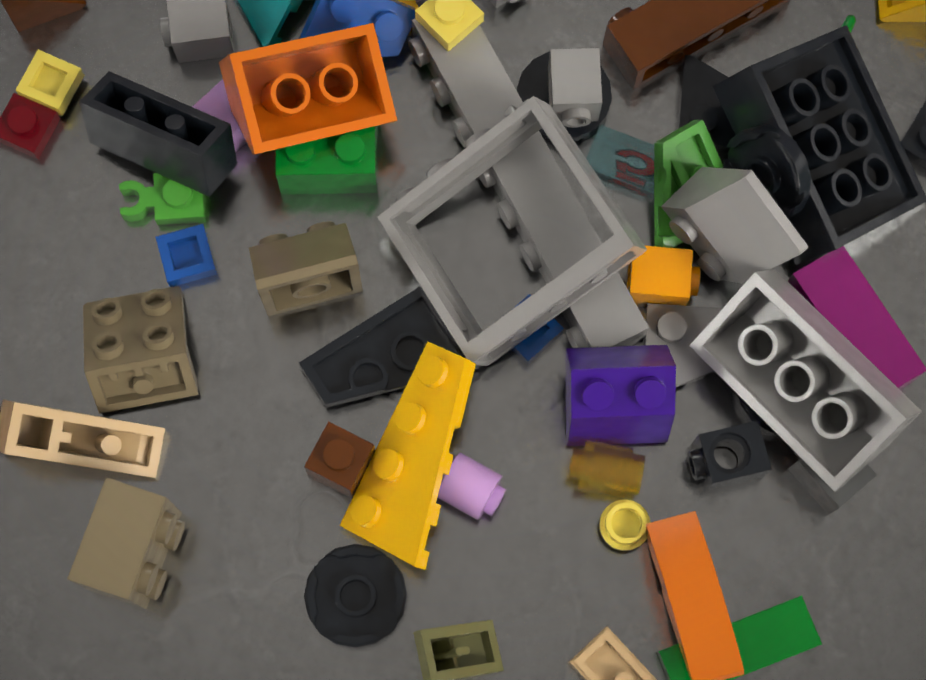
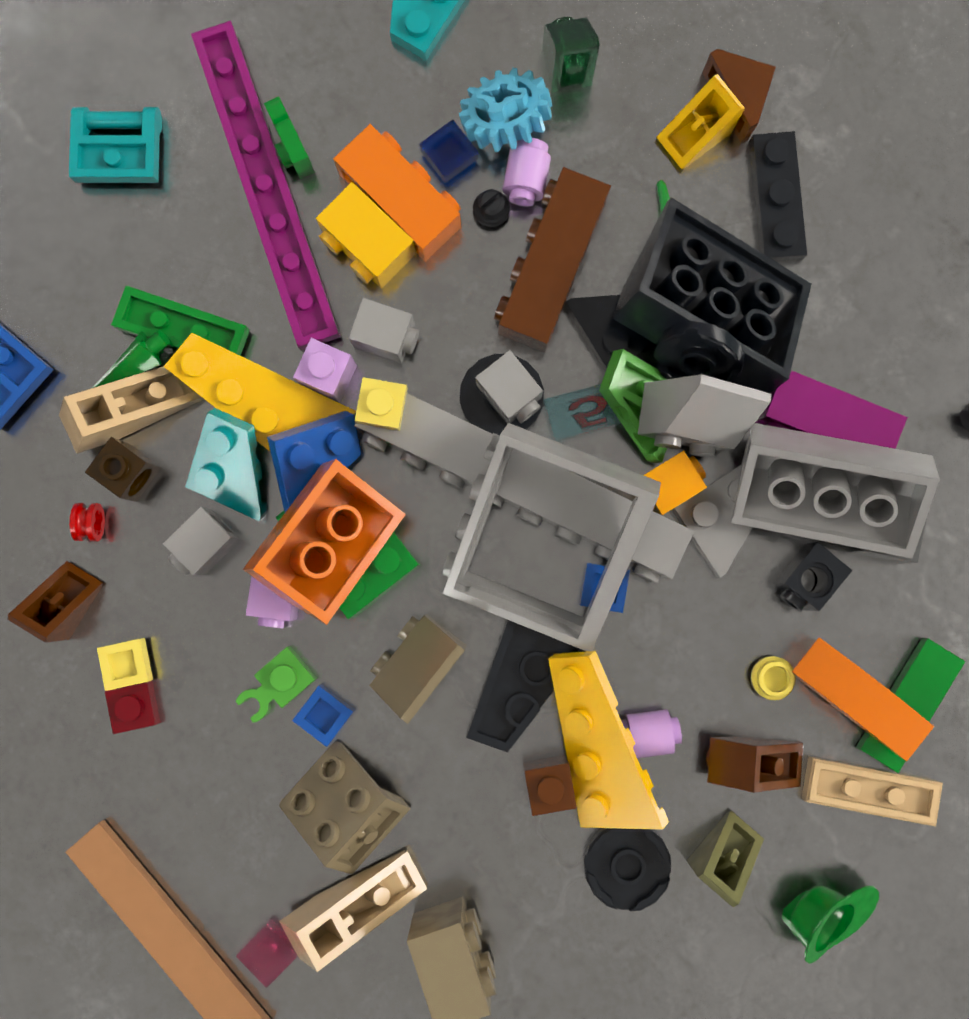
camera: 30 degrees left, 10 degrees up
black brick [79,71,238,197] -> none
dark purple slope [566,345,676,446] -> none
clear yellow brick [568,439,645,498] -> none
none -> reddish brown slope [706,736,803,793]

